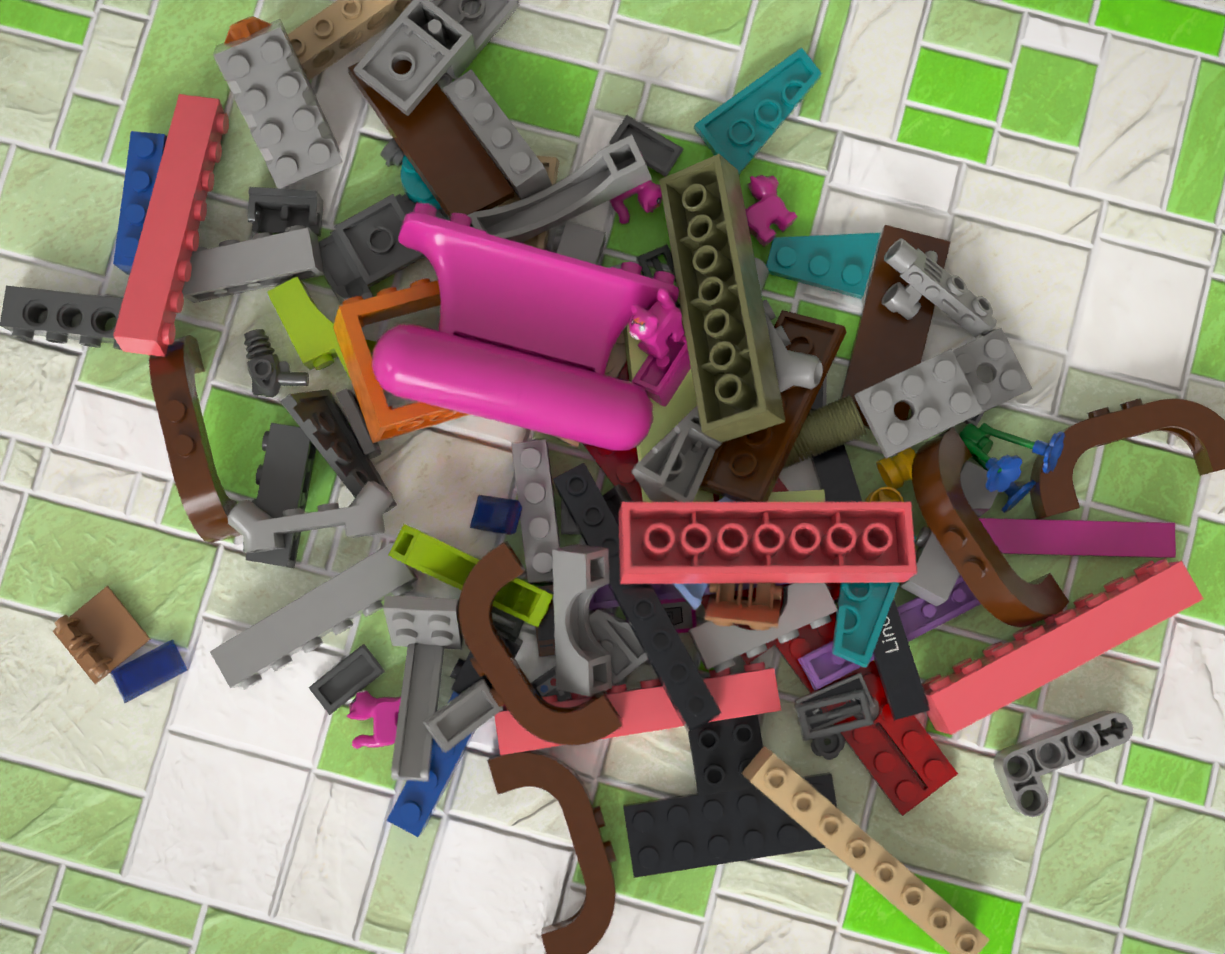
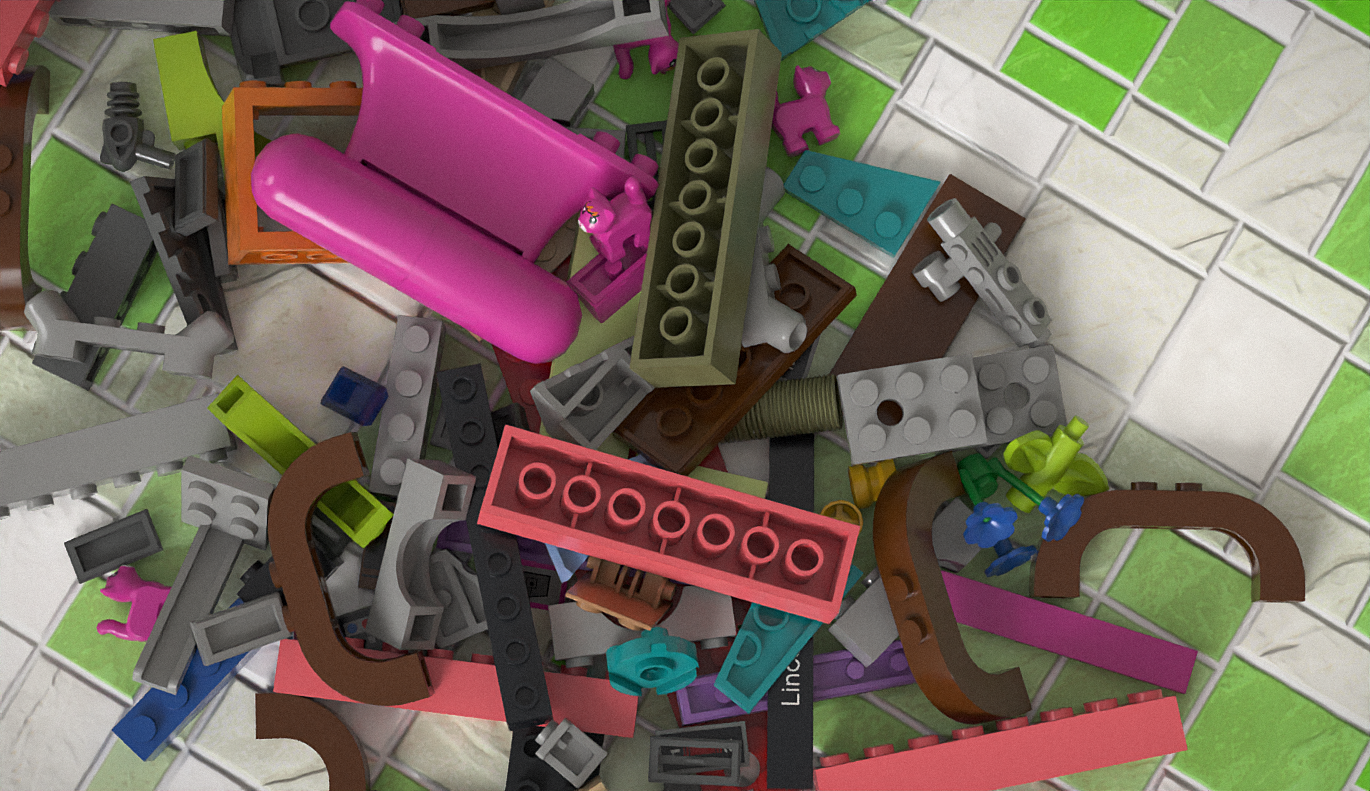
camera: 15 degrees right, 0 degrees up
none -> dark grey tile [175,138,218,237]
none -> light grey bracket [535,718,608,789]
none -> teal plate [606,627,699,696]
none -> lime plant [1003,415,1109,513]

